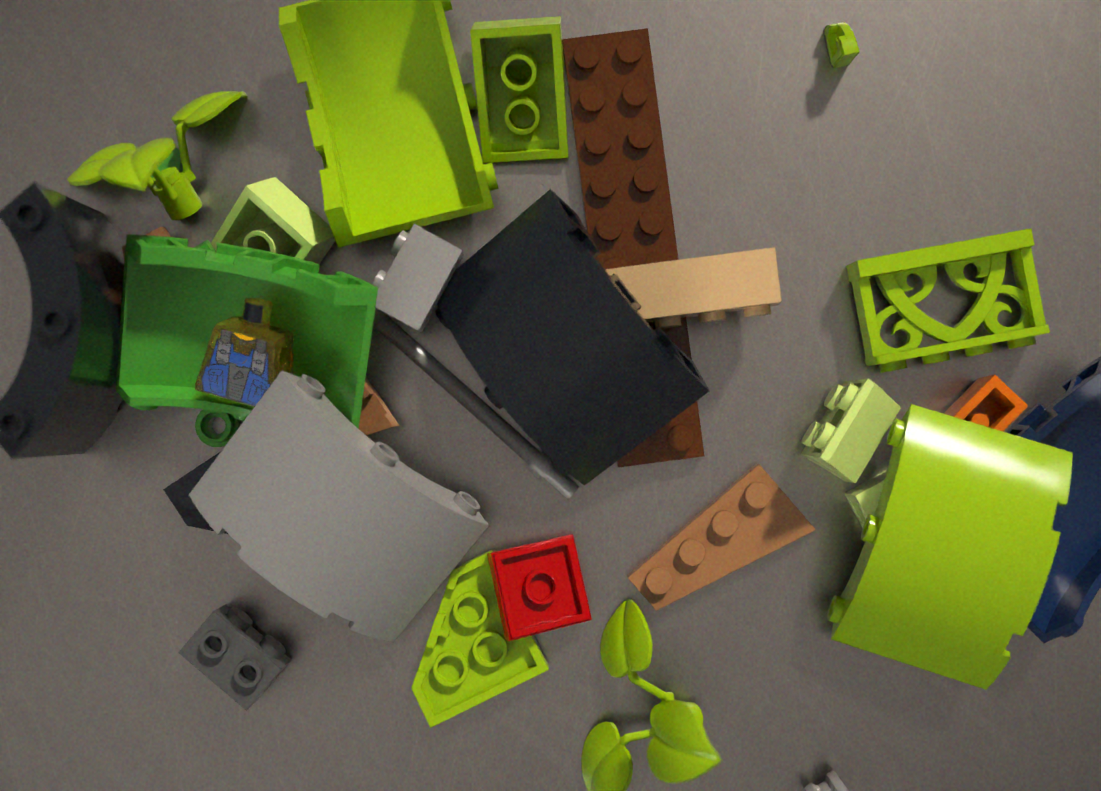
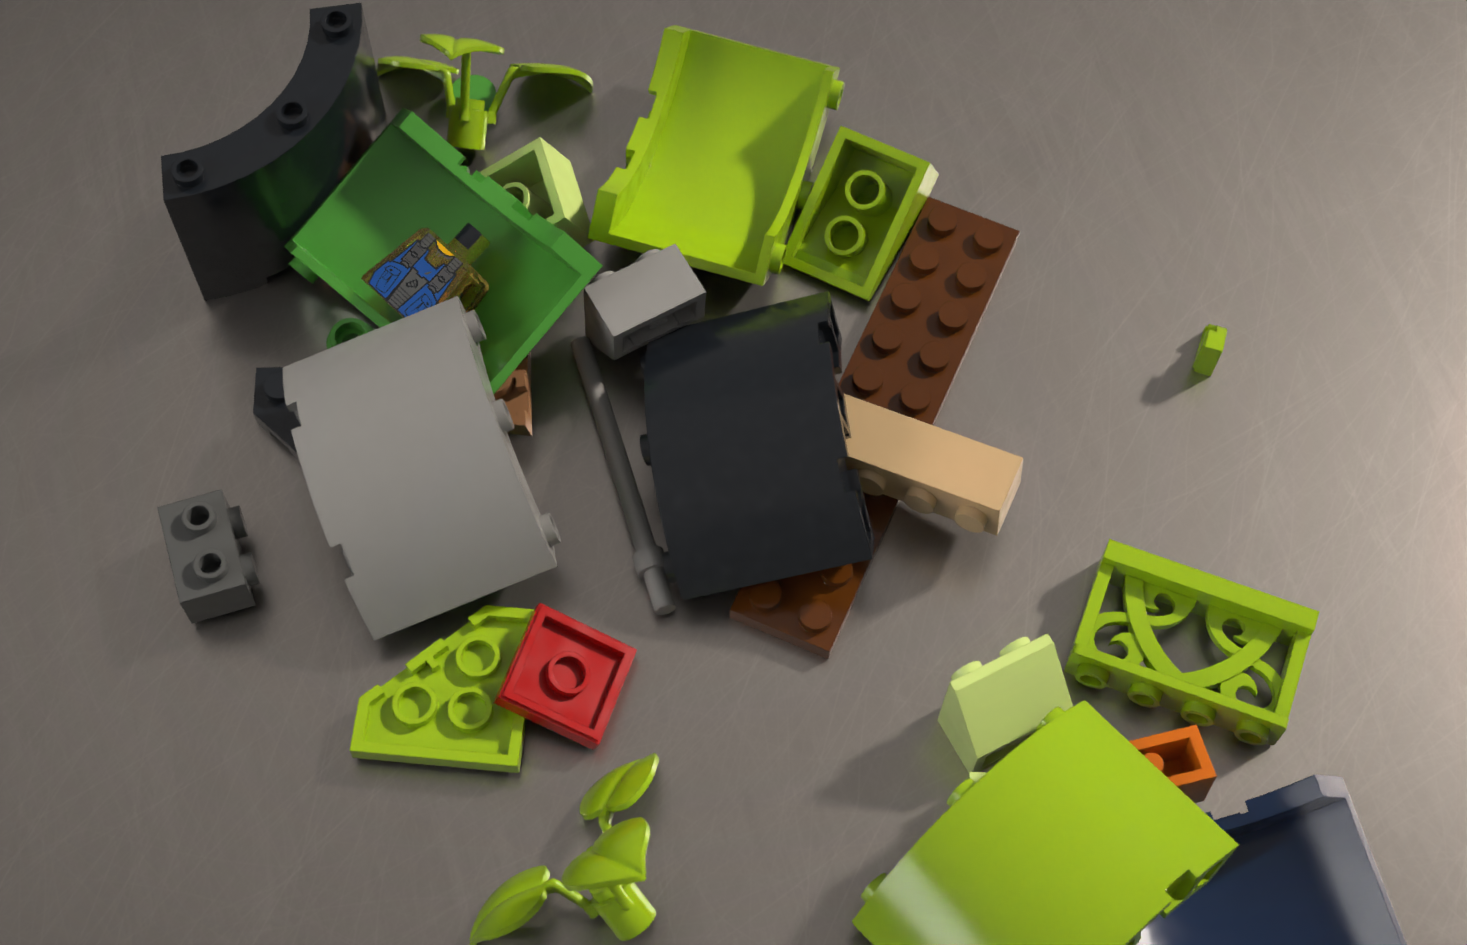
camera: 25 degrees right, 25 degrees down
medium nougat wing [627,463,816,611] -> none

